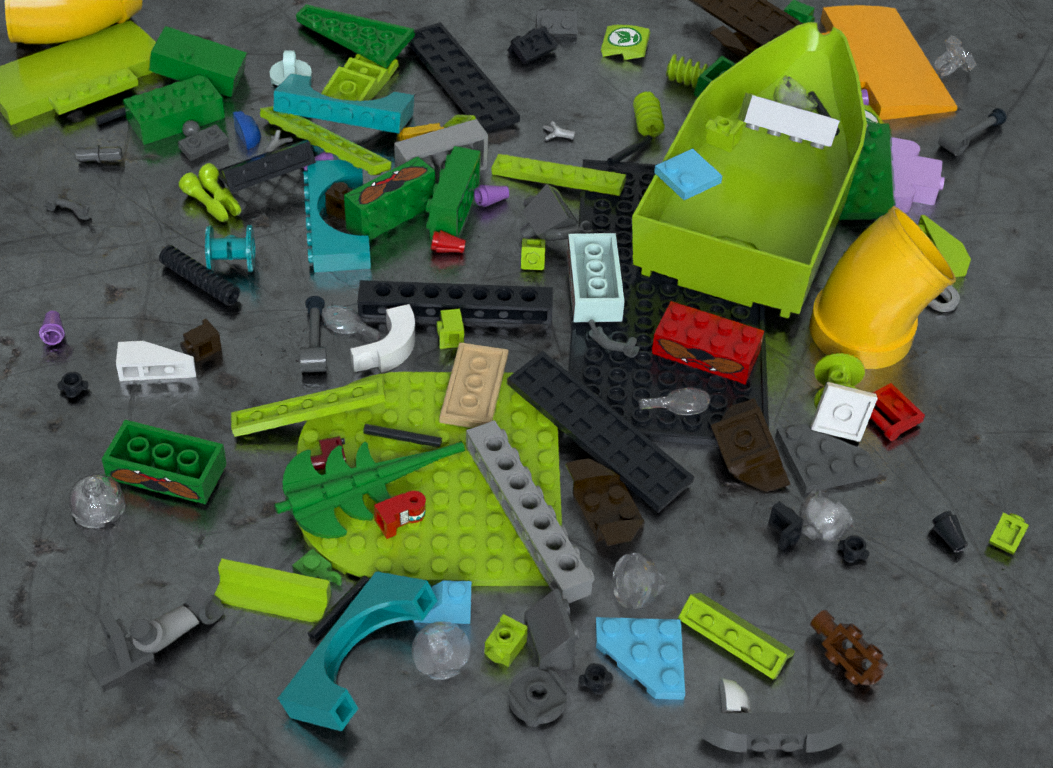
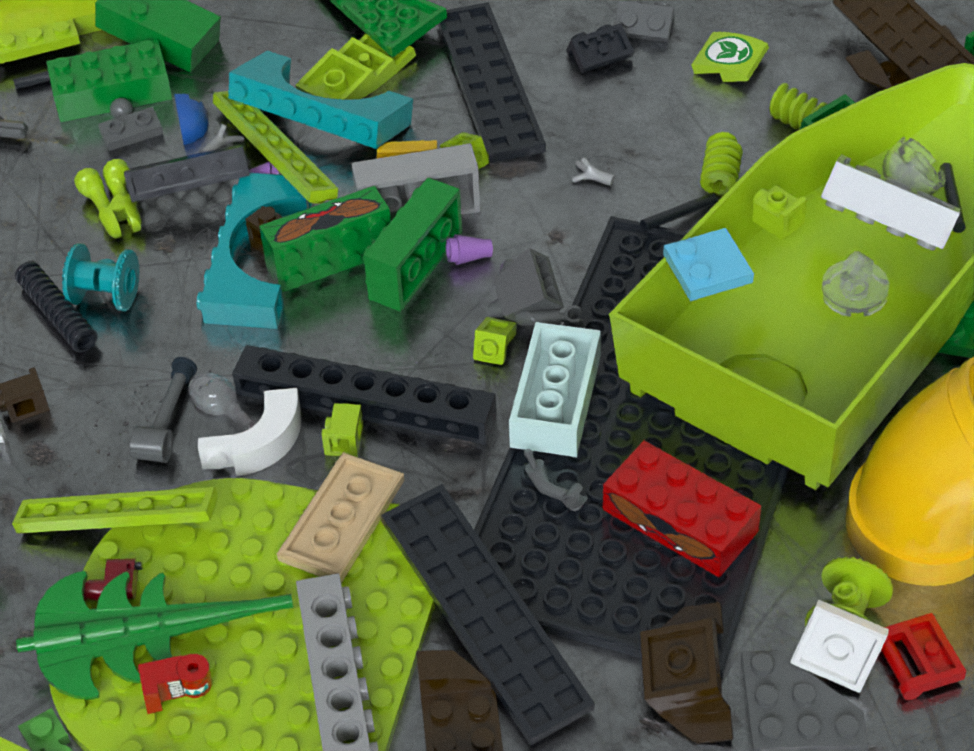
camera: 20 degrees right, 0 degrees up
light aqua tile [269,50,312,86] -> none
black piece [363,424,442,448] -> none
red cone [431,230,466,253] -> none
lime plate [491,154,626,196] -> none
clear piece [639,387,710,415] -> none
none -> clear tile [822,251,889,317]

